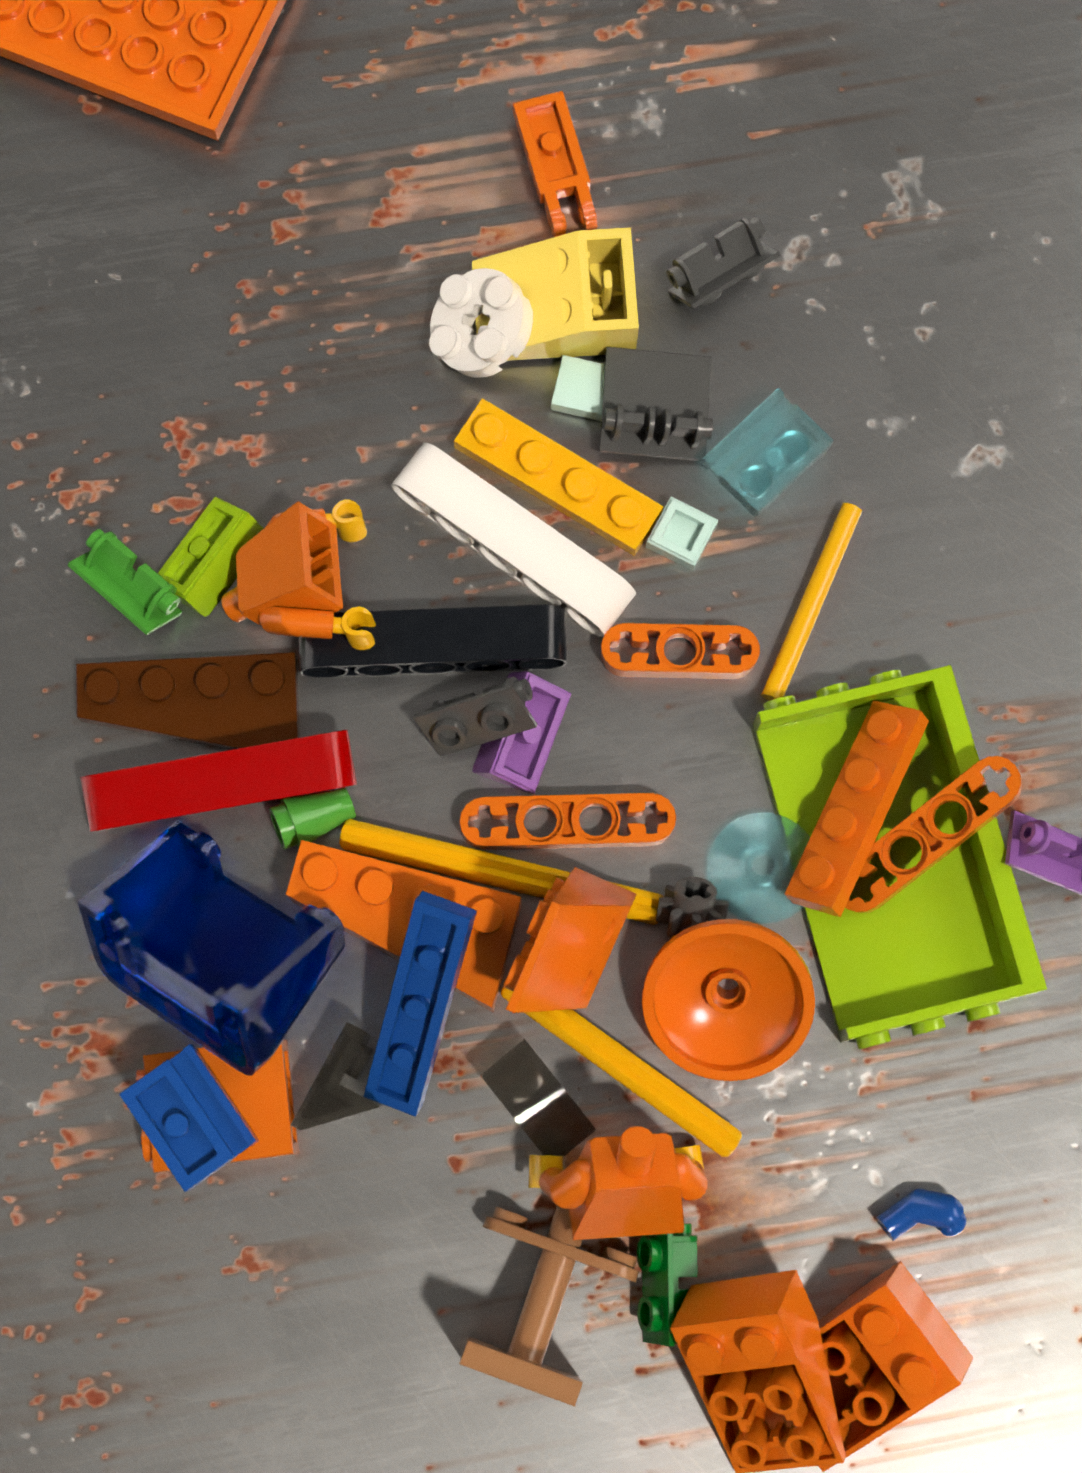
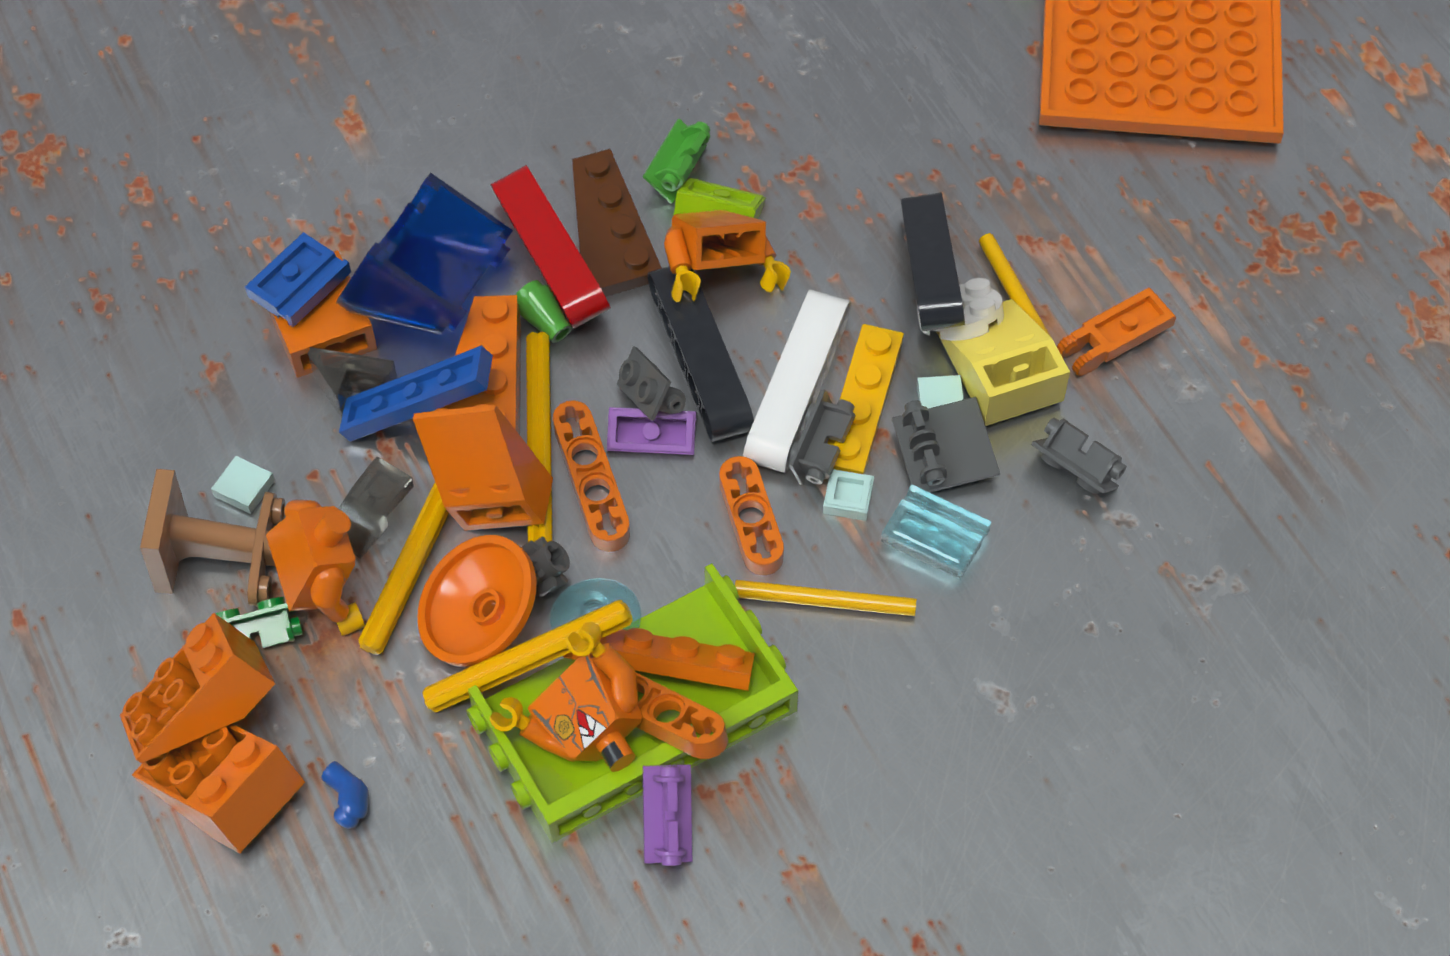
camera: 75 degrees right, 20 degrees down
none -> light aqua tile [211,456,275,514]
none -> yellow axle [422,600,633,712]
none -> orange torso [490,622,642,772]
none -> dark grey hinge [788,389,856,485]
none -> black beam [901,192,965,331]
none -> yellow bar [978,233,1063,358]

